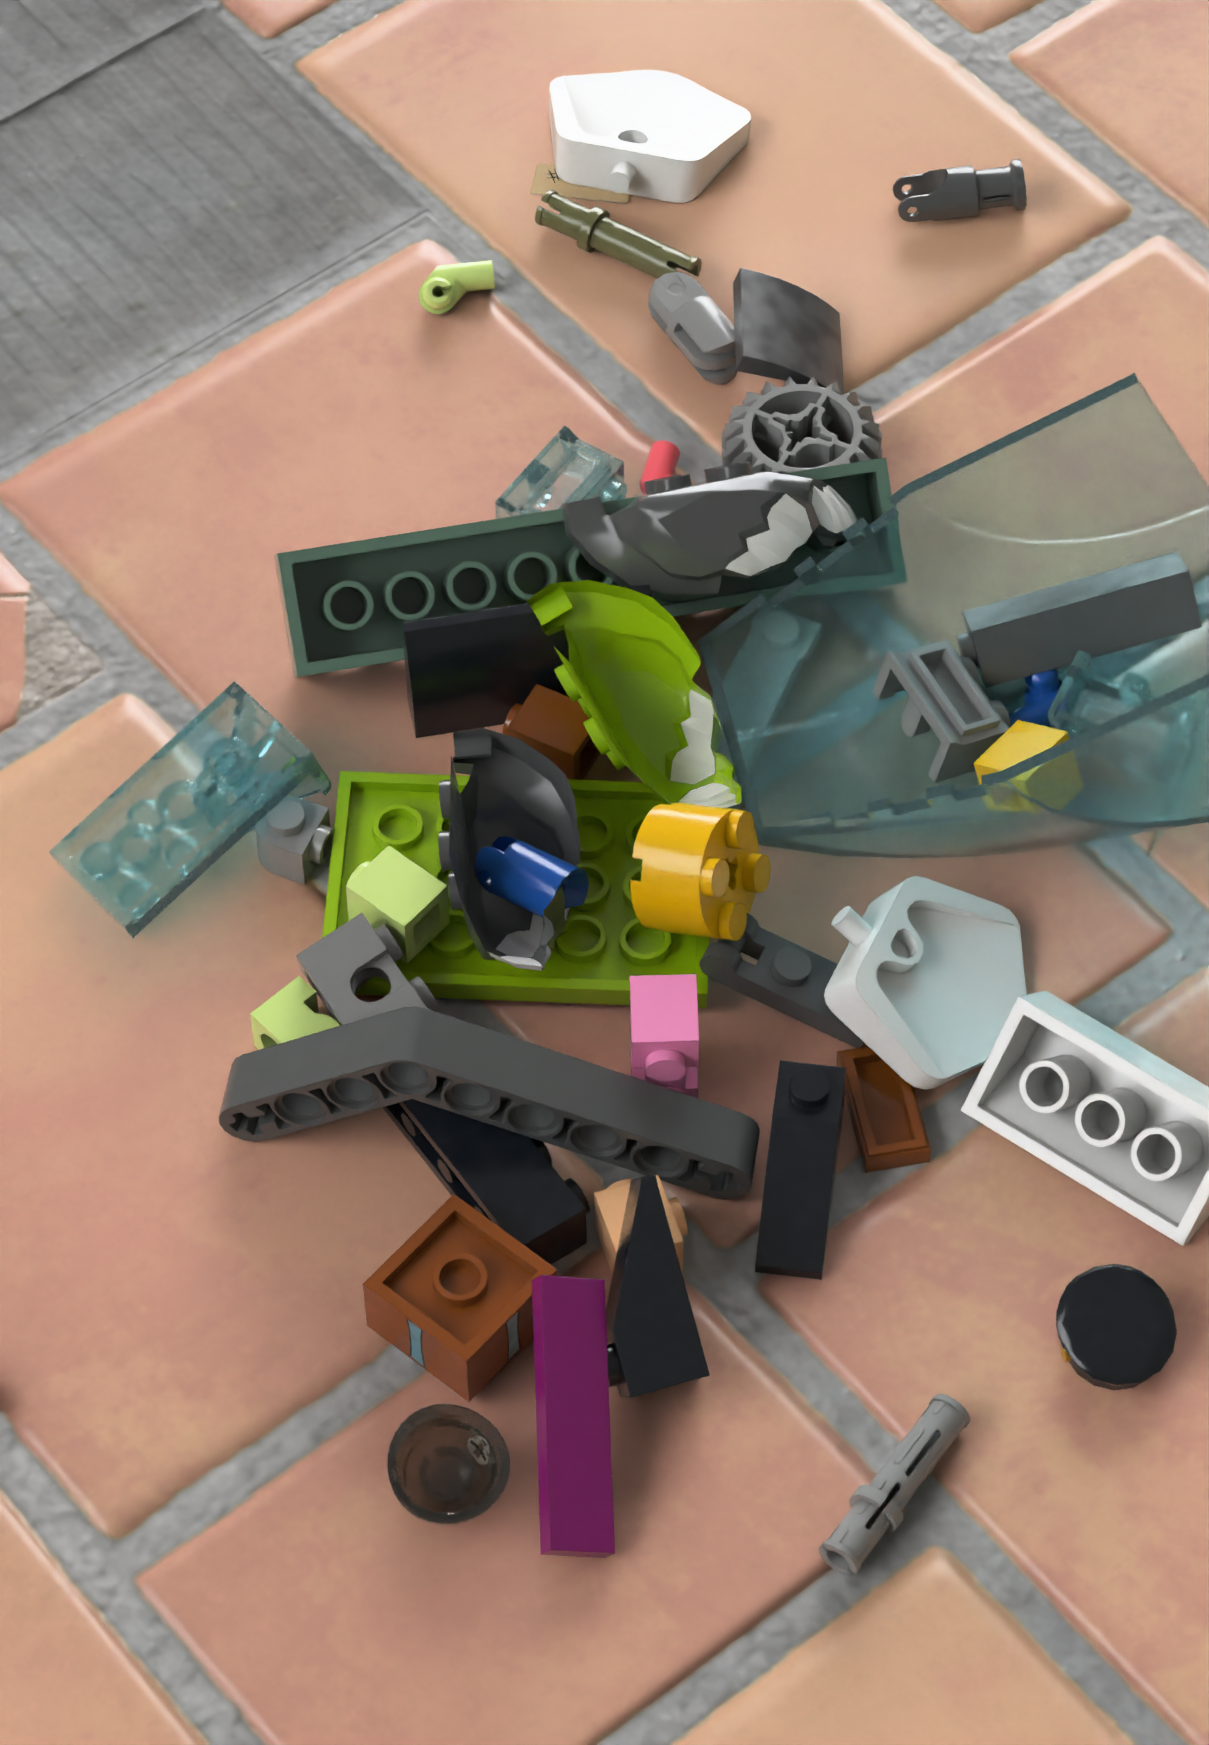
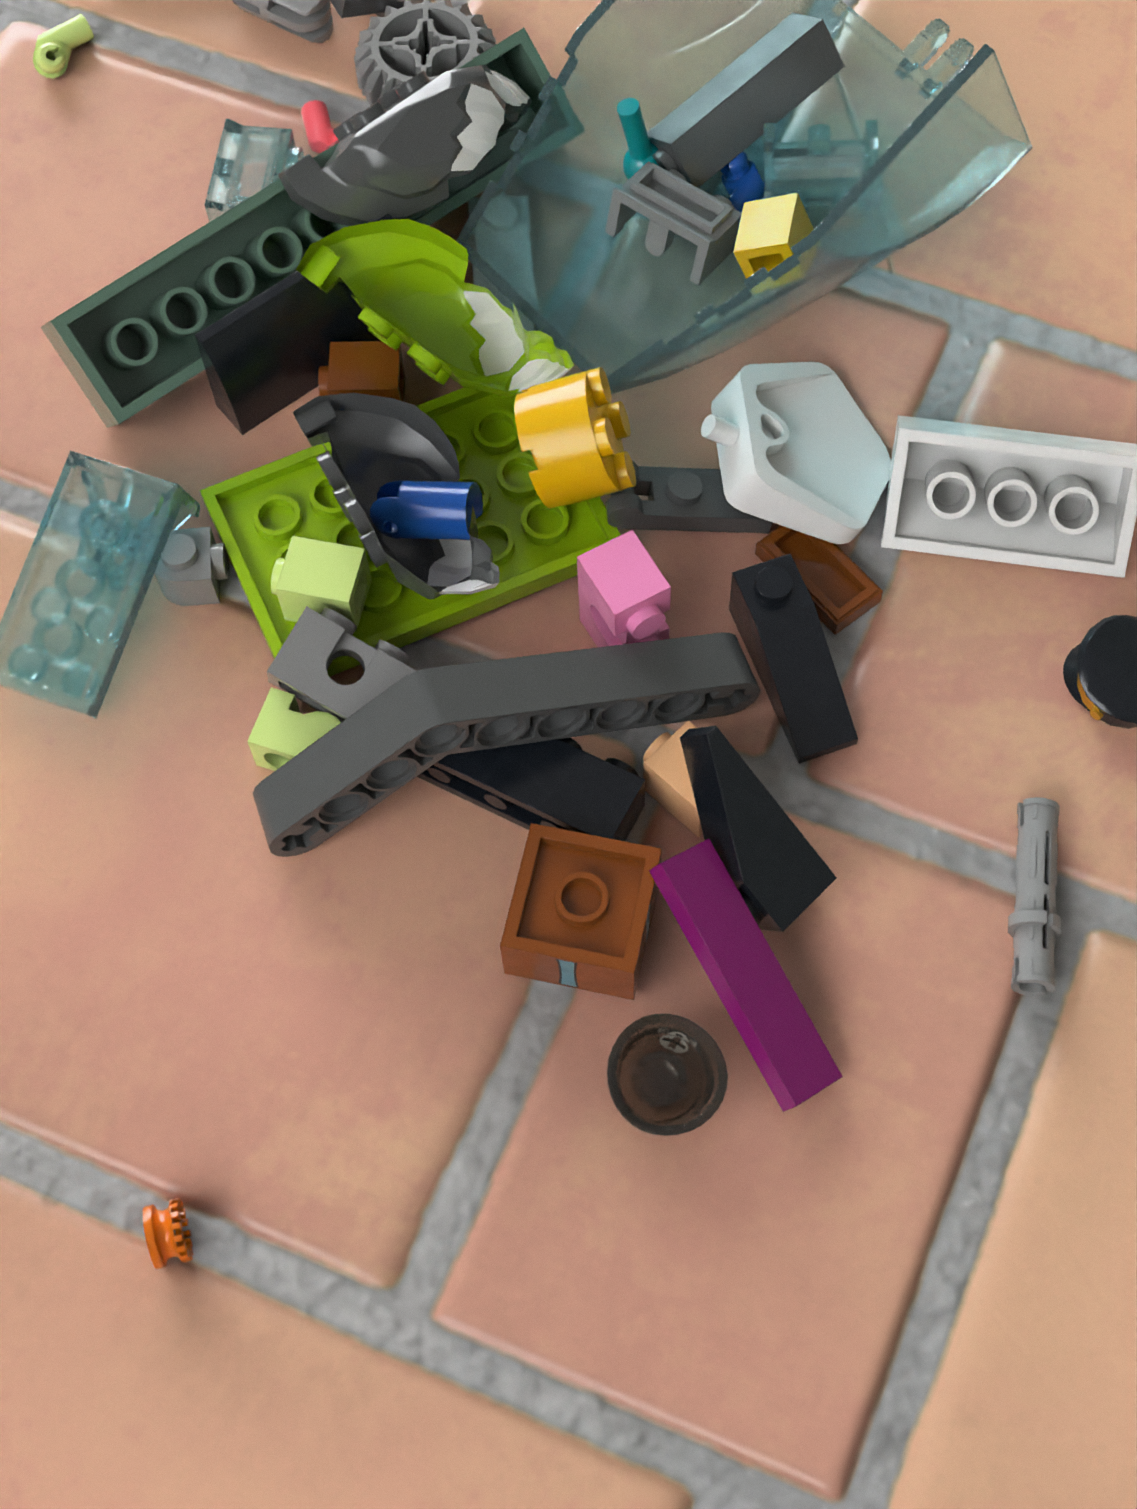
camera: 25 degrees left, 10 degrees up
none -> teal bar [617,98,659,180]

